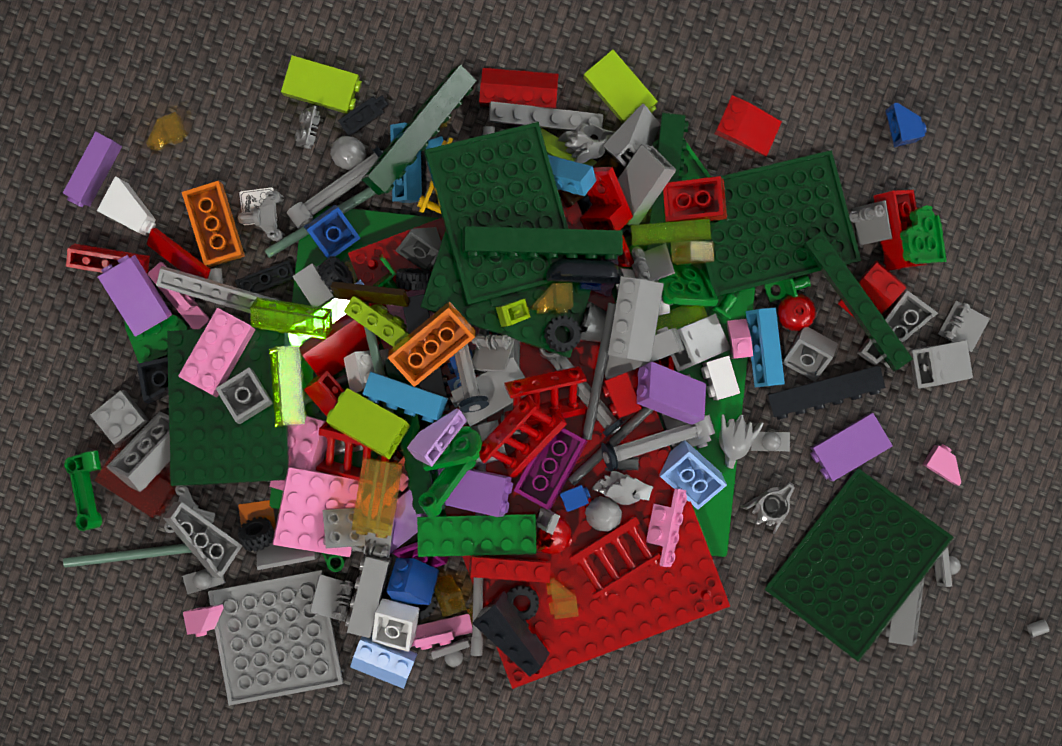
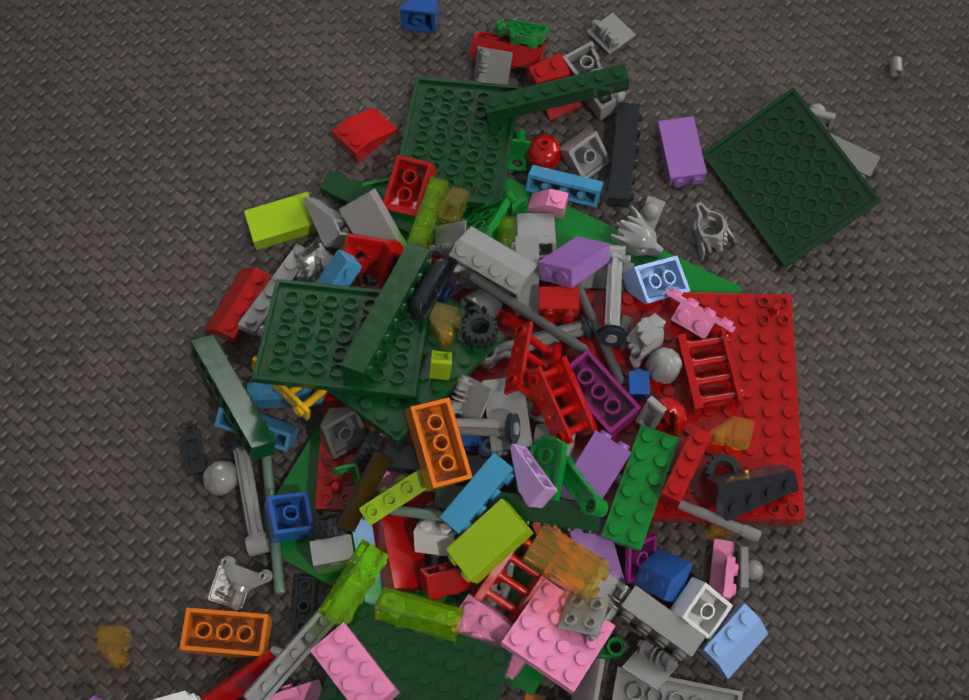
camera: 65 degrees left, 20 degrees down
light grey brick [215,368,273,424] -> none
lime brick [281,55,362,114] -> none
light grey hinge [295,106,320,149] -> none
clear yellow slope [434,574,467,617] -> none
white brick [701,356,740,400] -> none
light grey slope [909,340,973,389] -> none
bright pink slope [922,444,961,486] -> none

